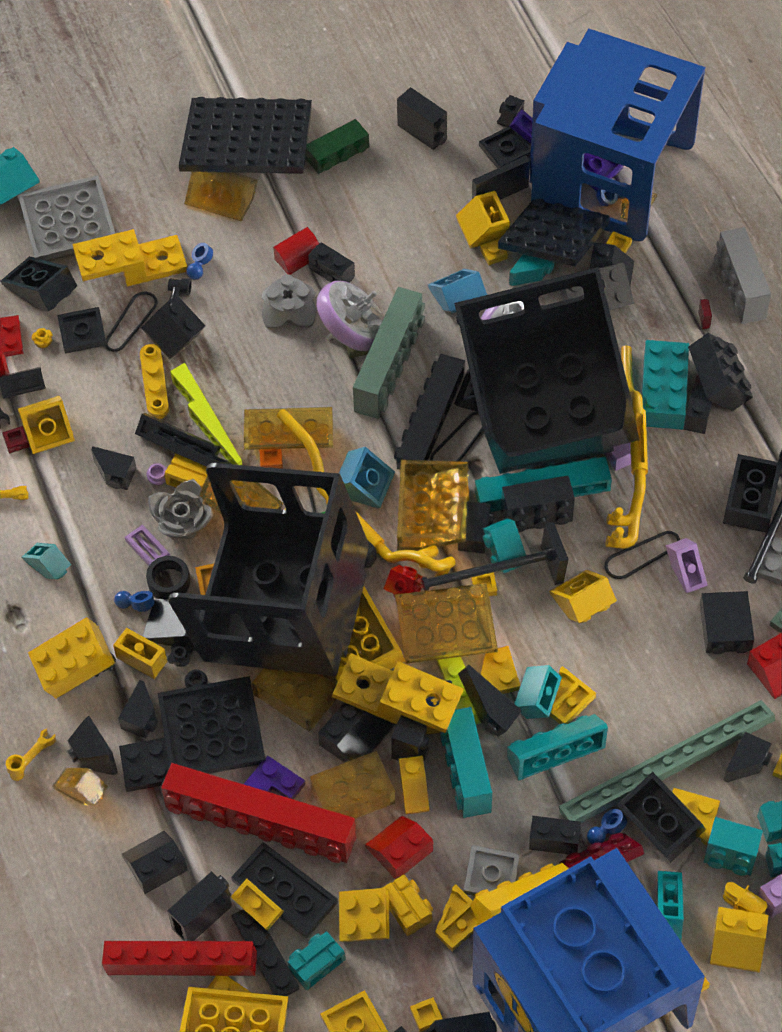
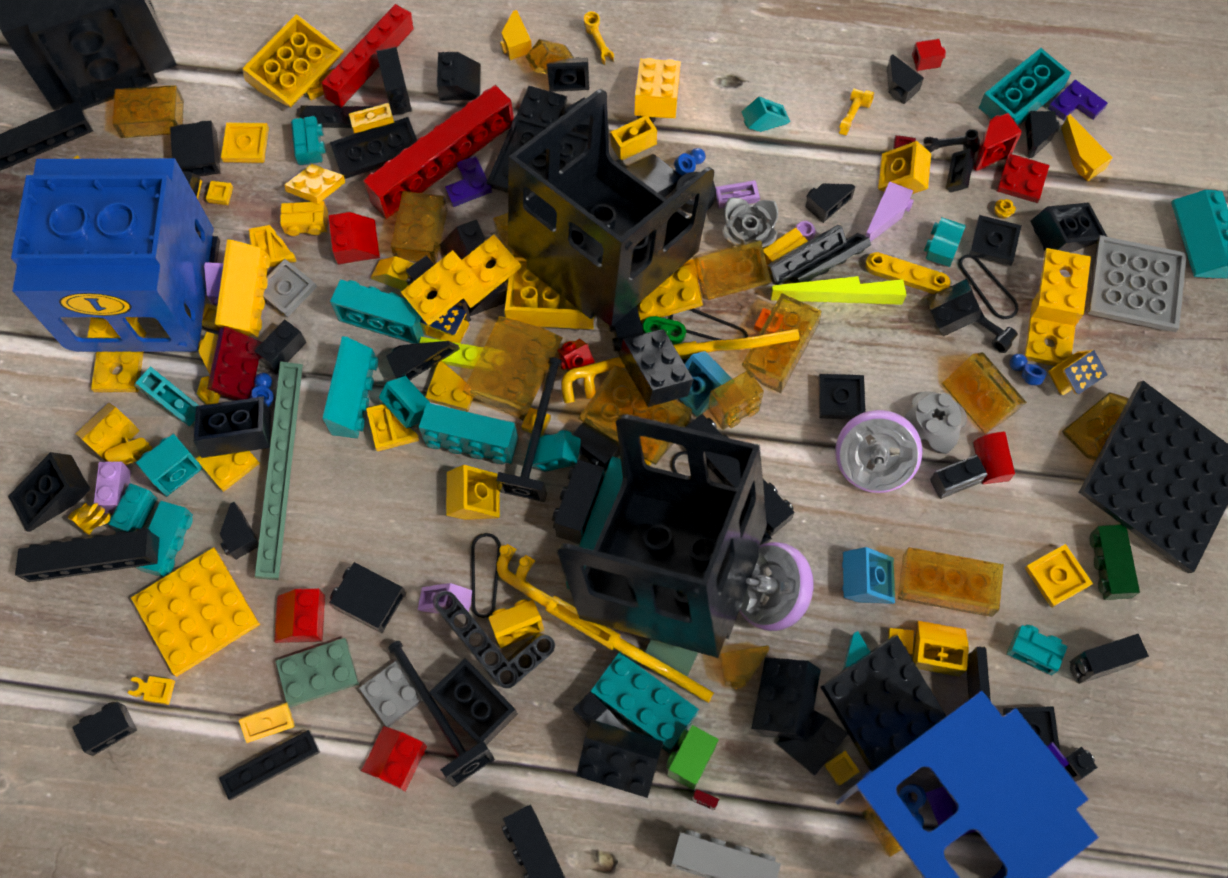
camera: 120 degrees right, 10 degrees up
sand green brick [353,287,425,419] -> none
none -> yellow plate [197,376,221,405]
none -> teal brick [419,403,519,465]
none -> black beam [433,590,555,689]
none -> yellow slope [488,599,545,649]
none -> yellow slope [500,10,533,60]
none -> black brick [619,329,693,407]
none -> bright green brick [666,725,719,791]
none -> clear yellow brick [708,370,764,430]
none -> black plate [818,374,866,419]
none -> lavender slope [866,182,914,242]
none -> clear yellow brick [898,547,1004,617]
none -> teal brick [924,217,966,267]
none -> clear yellow slope [941,352,1027,434]
none -> teal brick [1007,624,1068,676]
none -> yellow plate [1025,544,1093,608]
none -> piece [1048,350,1108,395]

